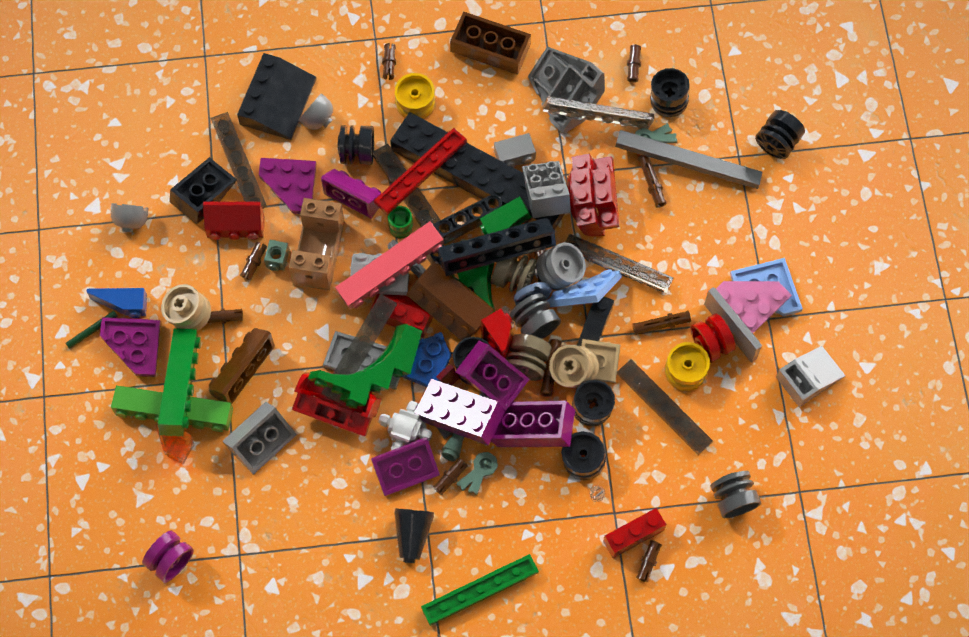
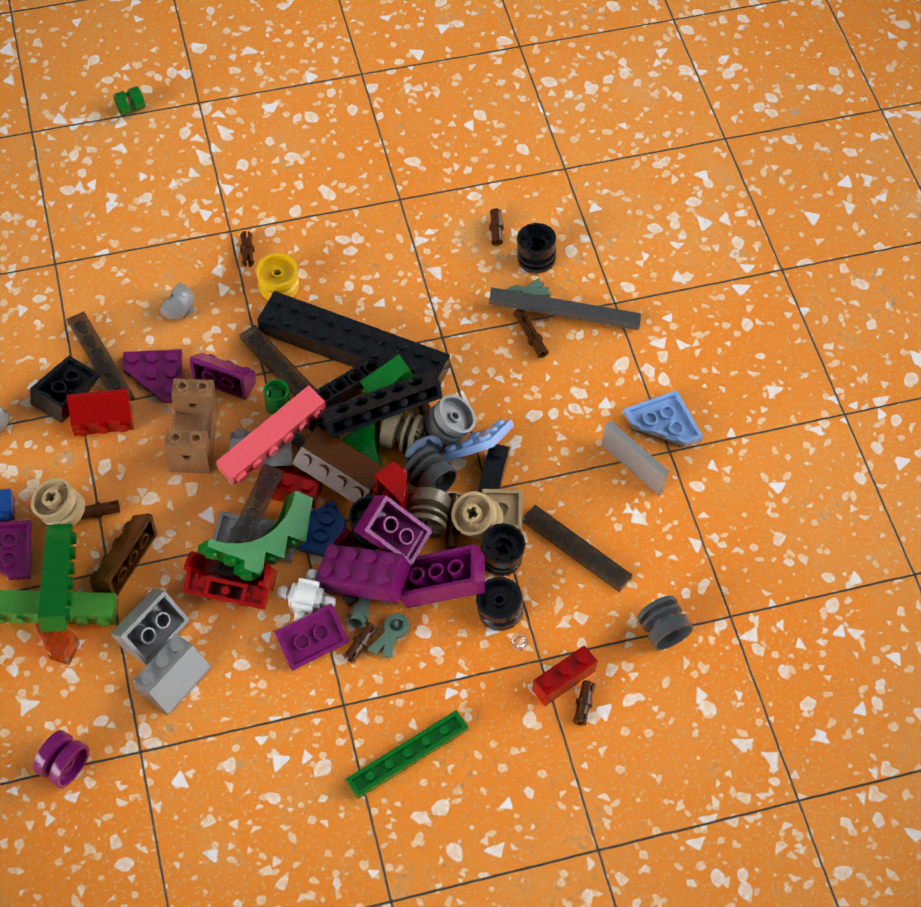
camera: 10 degrees left, 10 degrees down
black slope [237,53,317,140] -> none
reddish brown pin [240,241,267,280] -> none
sand green brick [264,240,290,271] -> none
black wheel [338,125,374,165] -> none
red tile [374,128,467,215] -> none
black cone [394,508,434,563] -> none
reddish brown brick [450,11,531,75] -> none
light grey brick [494,133,536,168] -> none
light grey slope [522,161,571,218] -> none
light grey wedge [528,46,605,134] -> none
clear smoke plate [543,96,654,129] -> none
clear smoke plate [565,234,674,294] -> none
piece [566,153,620,237] -> none
reddish brown pin [632,310,691,335] -> none
yellow wheel [665,342,710,391] -> none
red wheel [690,313,736,363] -> none
bright pink plate [716,281,792,333] -> none
black wheel [755,110,805,159] -> none
light grey slope [776,346,846,407] -> none
none -> light grey slope [133,633,211,716]

